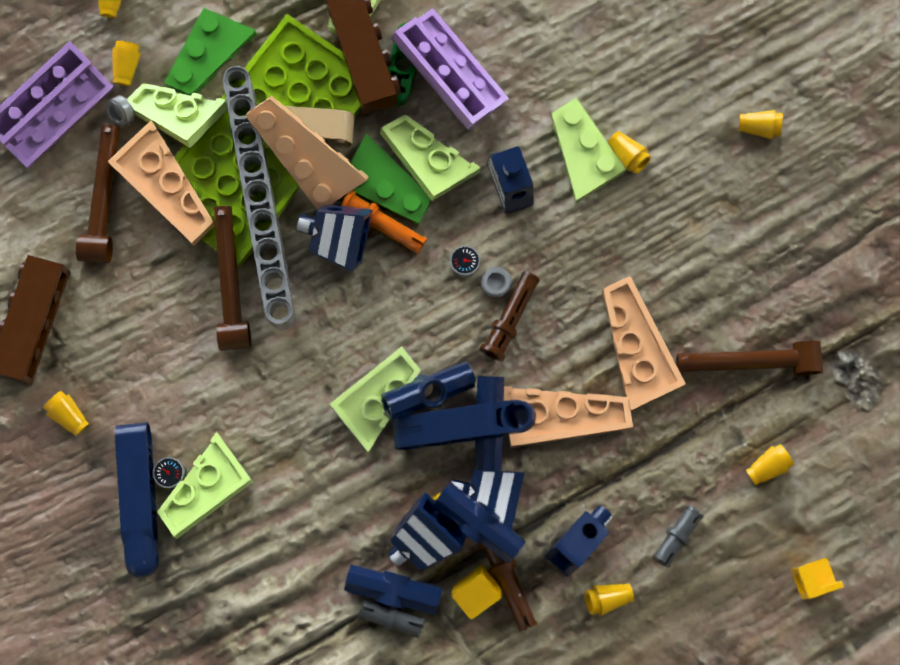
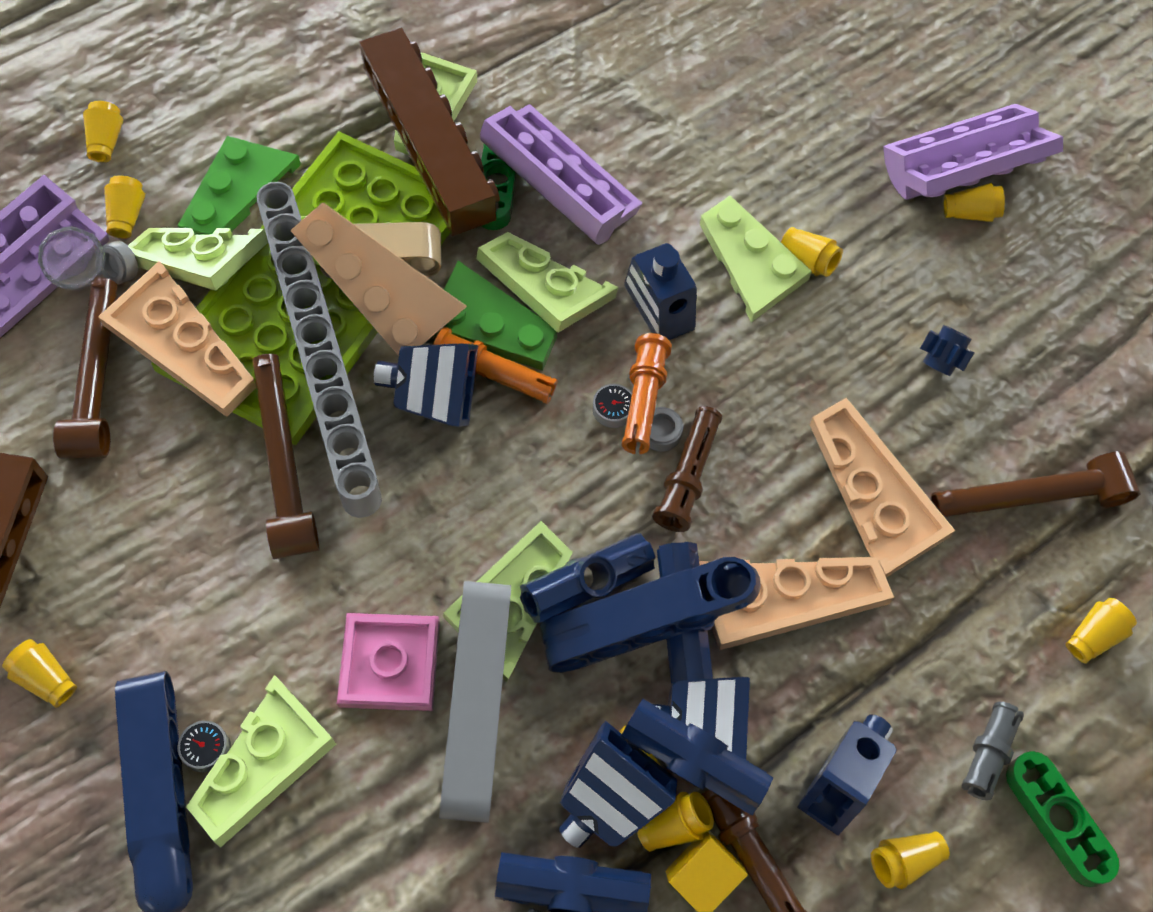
camera: 10 degrees left, 15 degrees down
none -> clear hair [38,226,106,290]
none -> bright pink tile [337,613,440,711]
none -> light grey beam [439,581,511,823]
none -> orange pin [622,333,672,454]
none -> yellow cone [637,791,714,851]
none -> lavender brick [883,104,1063,200]
none -> dark blue gear [920,325,975,376]
none -> green beam [1006,751,1119,887]

